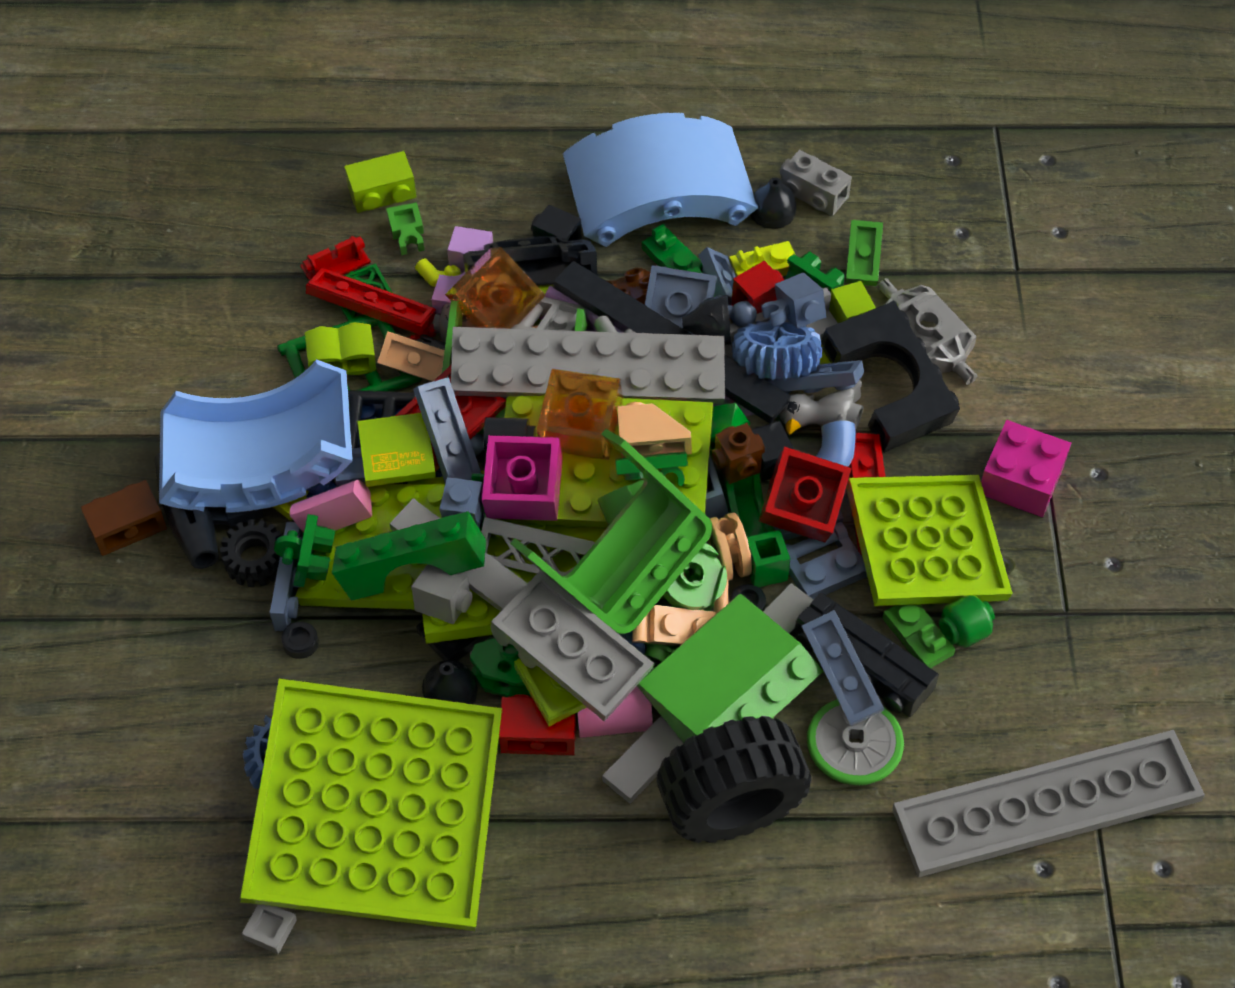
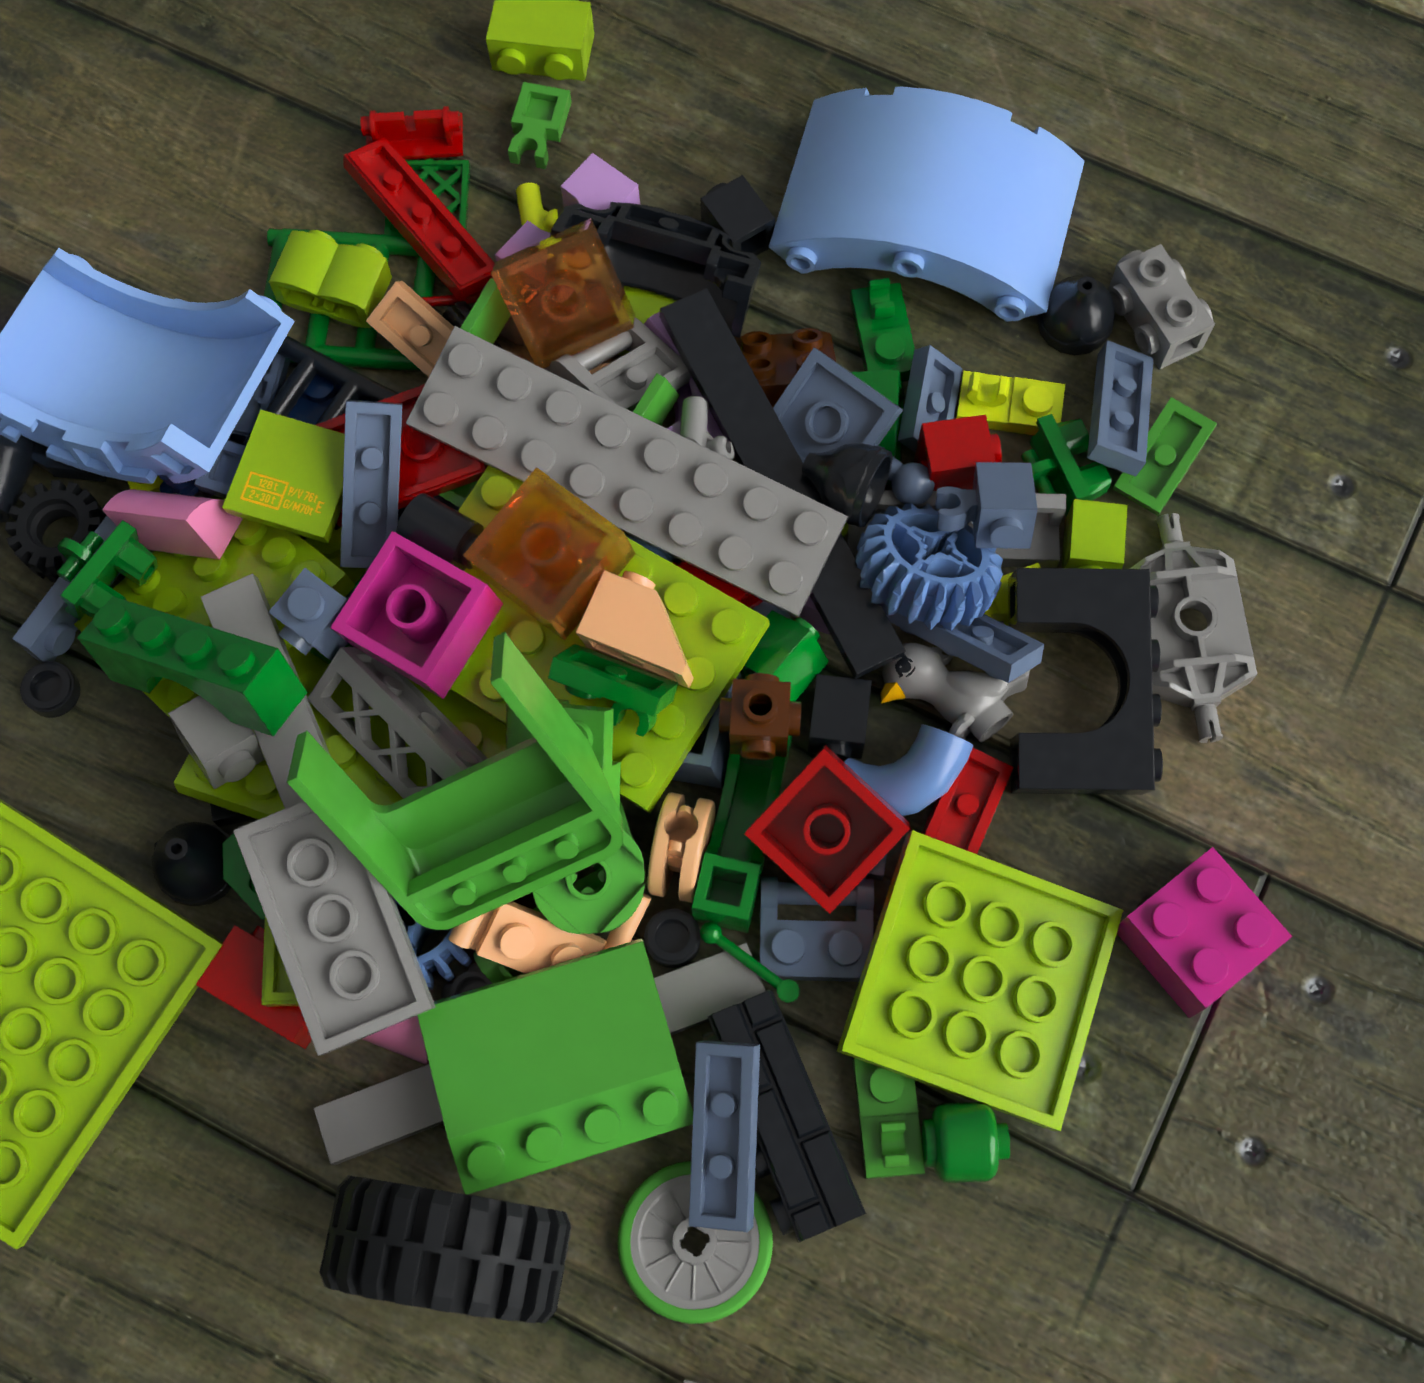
camera: 30 degrees right, 15 degrees up
none -> green hinge [700,922,800,1003]
none -> sand blue plate [1087,340,1153,477]

